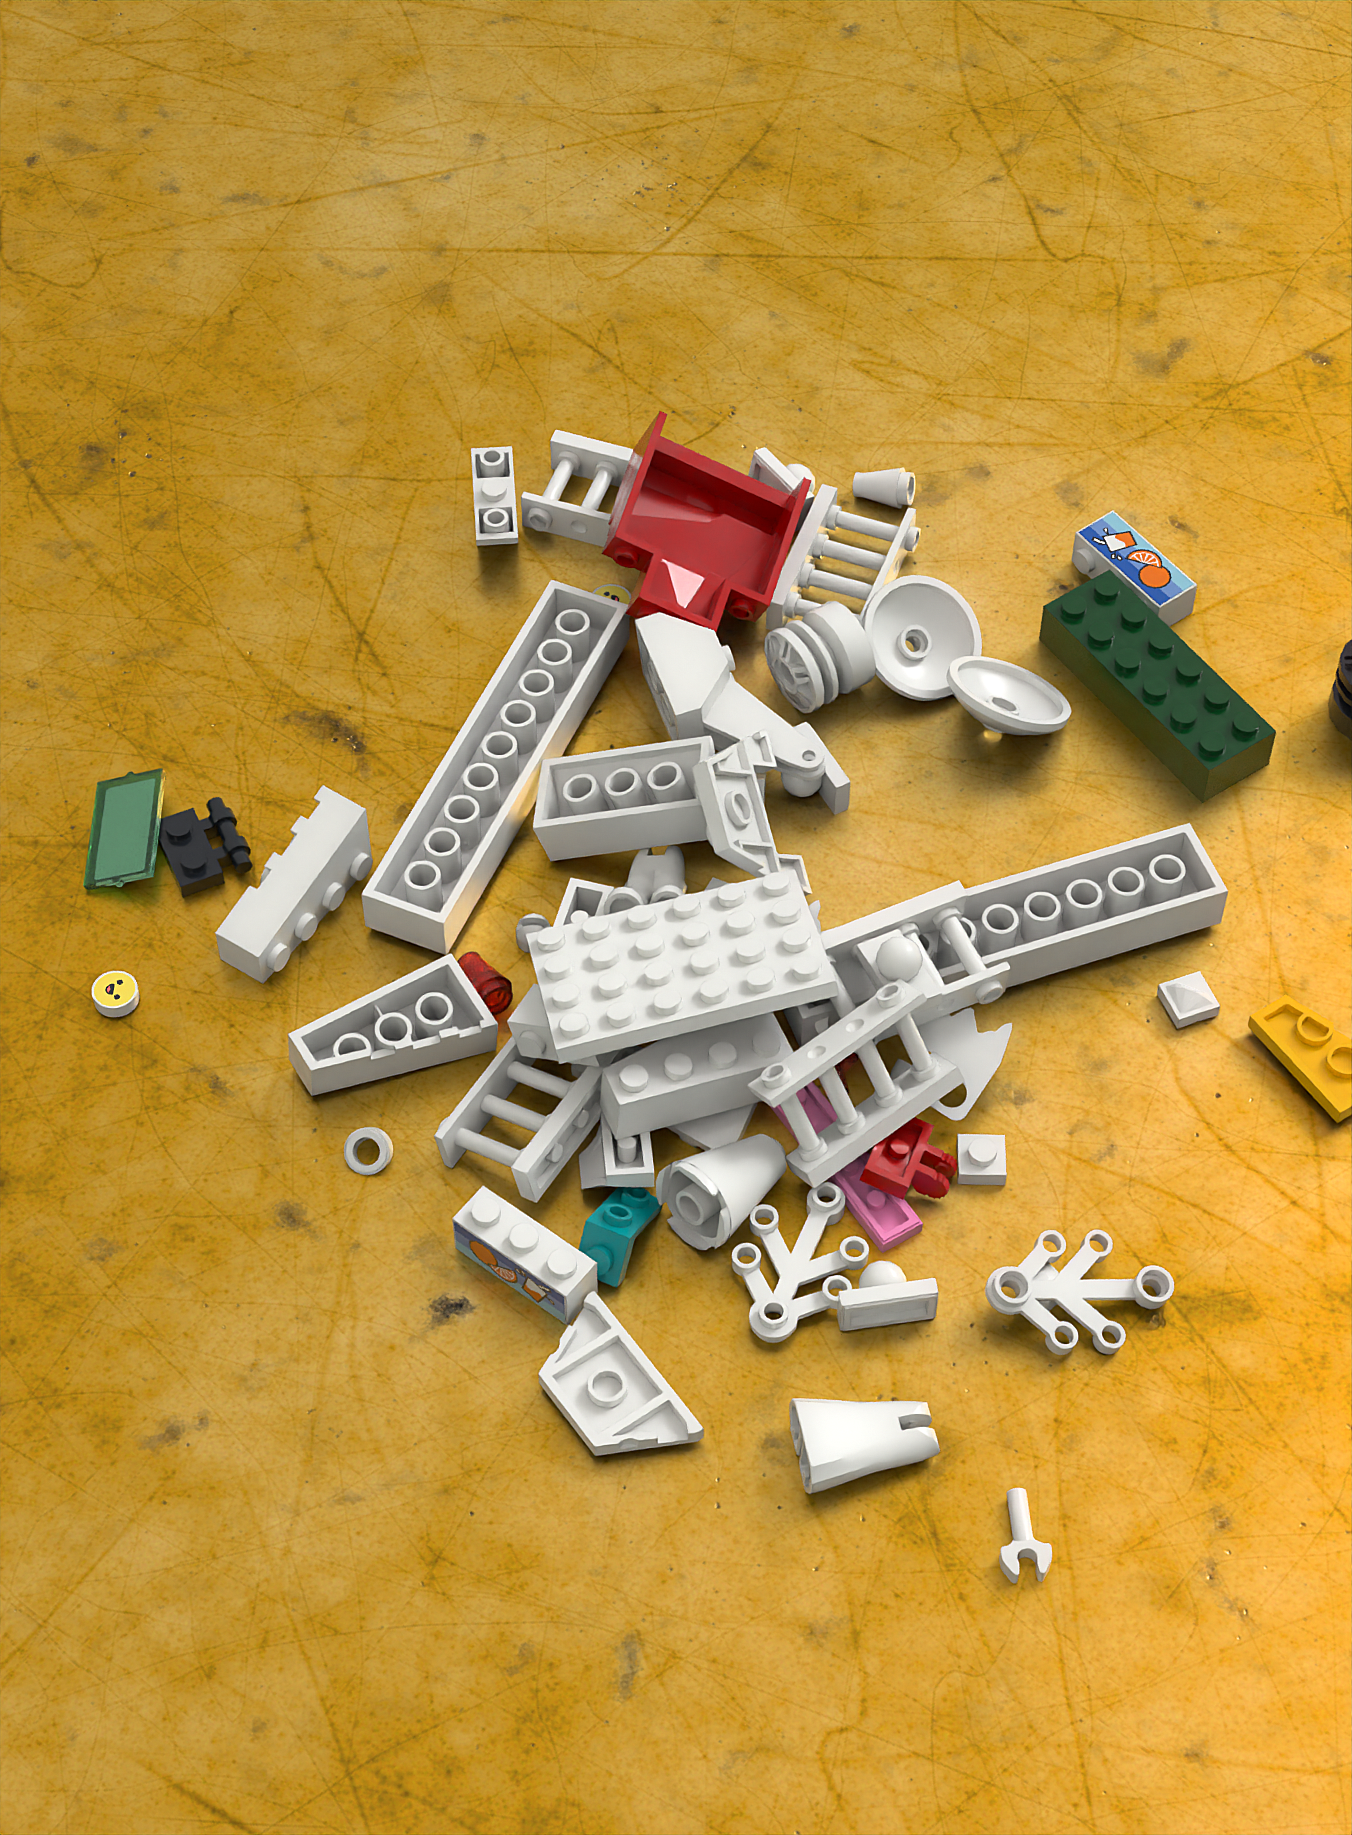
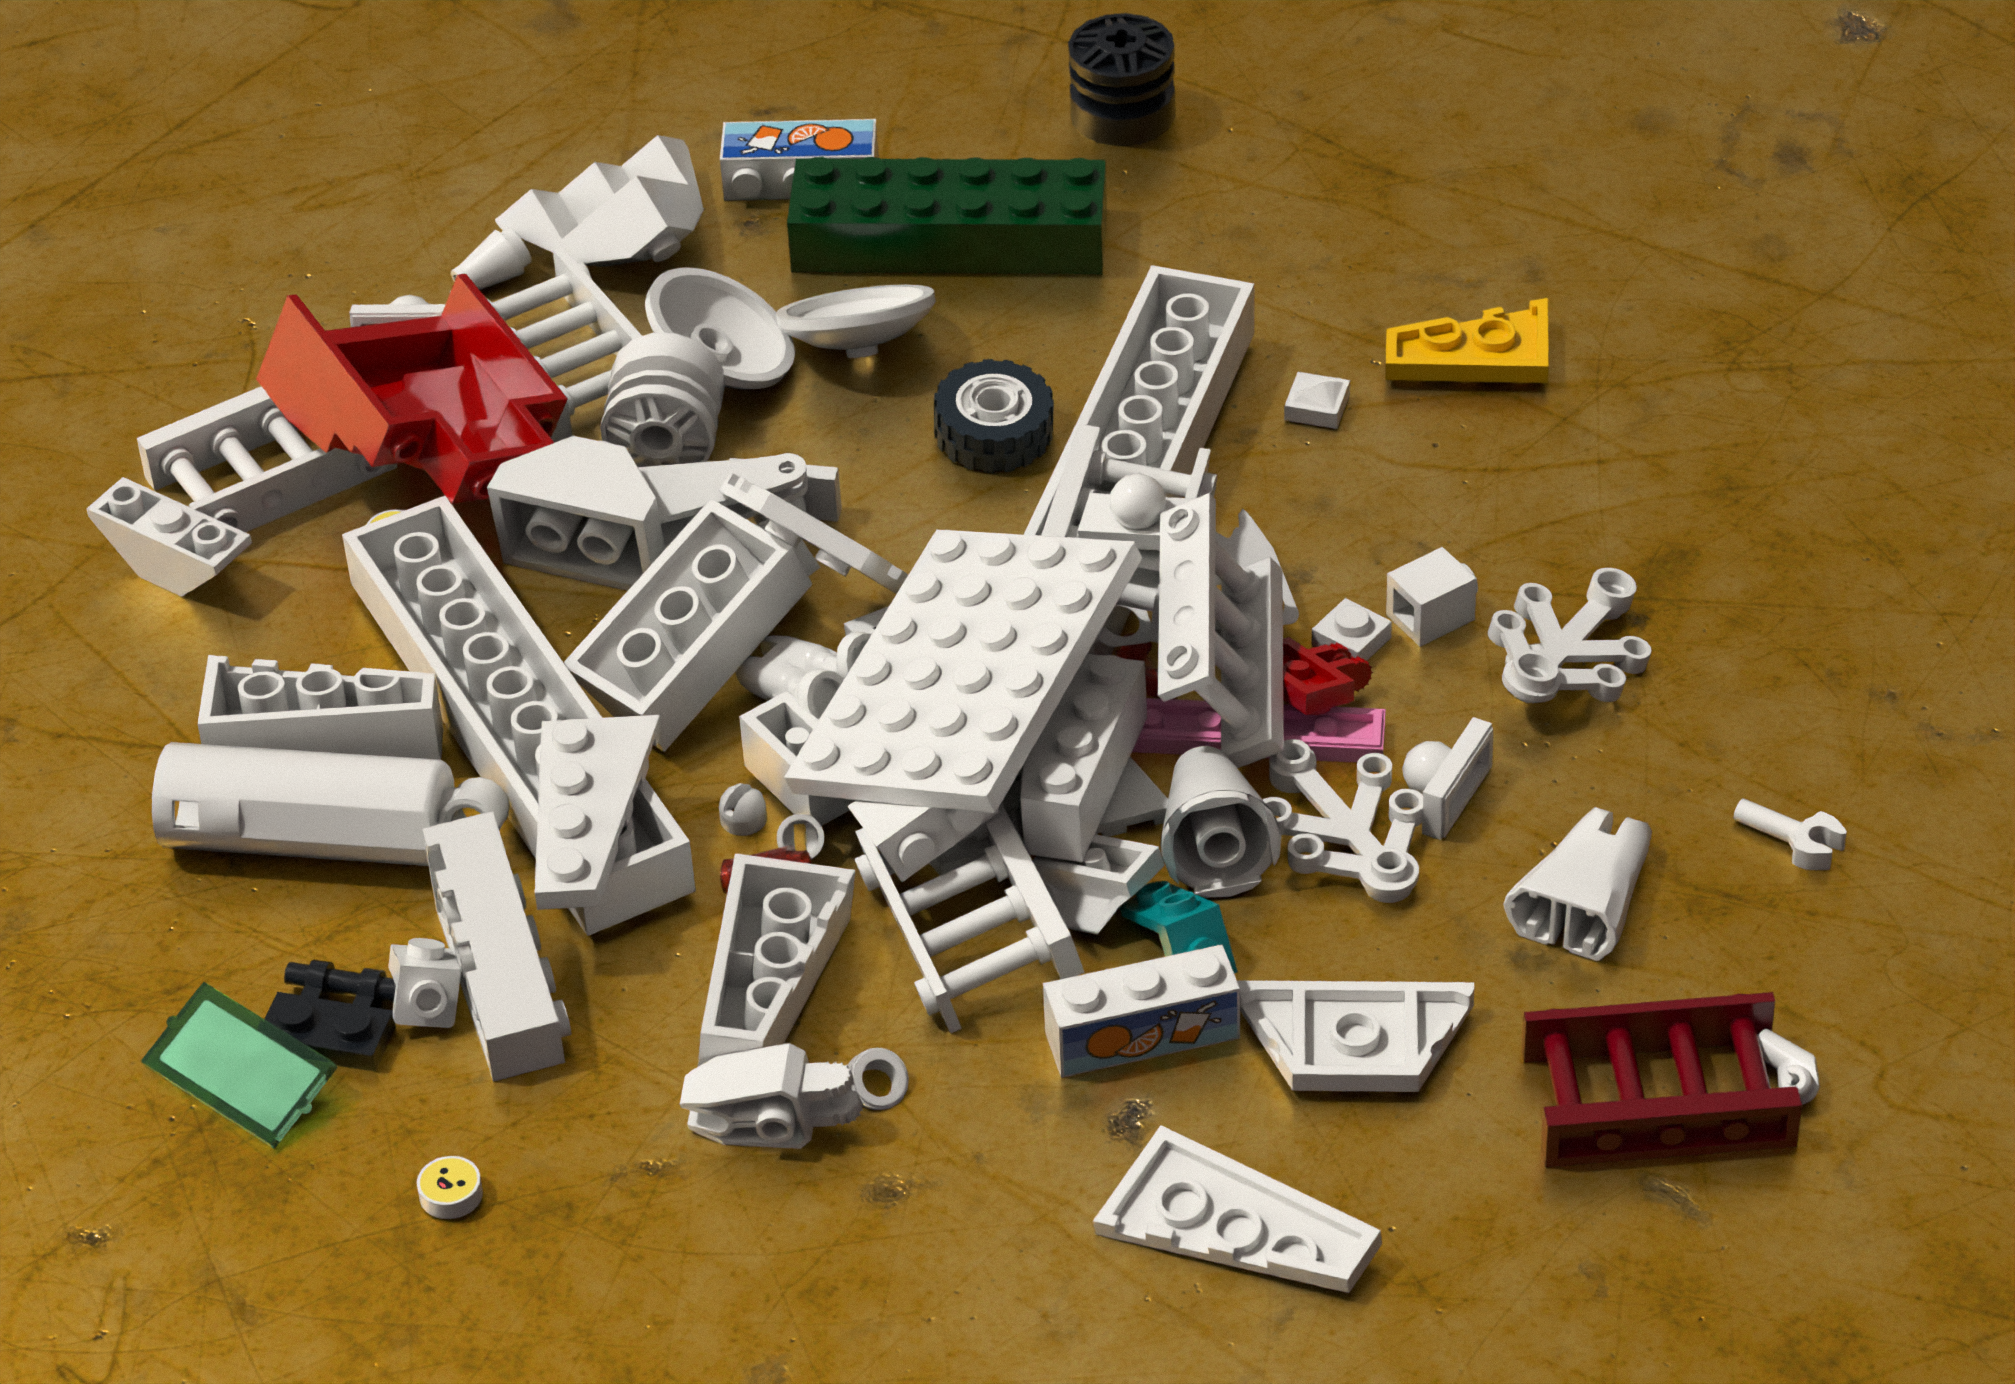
camera: 50 degrees left, 10 degrees down
none -> white piece [152,742,510,866]
none -> white wedge [198,655,444,760]
none -> white bracket [388,938,461,1028]
none -> white brick [495,135,704,267]
none -> white wing [535,715,662,910]
none -> white hinge [680,1043,863,1149]
none -> white hinge [777,814,824,862]
none -> black wheel [934,359,1054,473]
none -> white wing [1093,1125,1382,1293]
none -> white brick [1386,547,1478,647]
none -> dark red fence [1522,992,1802,1168]
none -> white arm [1758,1029,1820,1105]

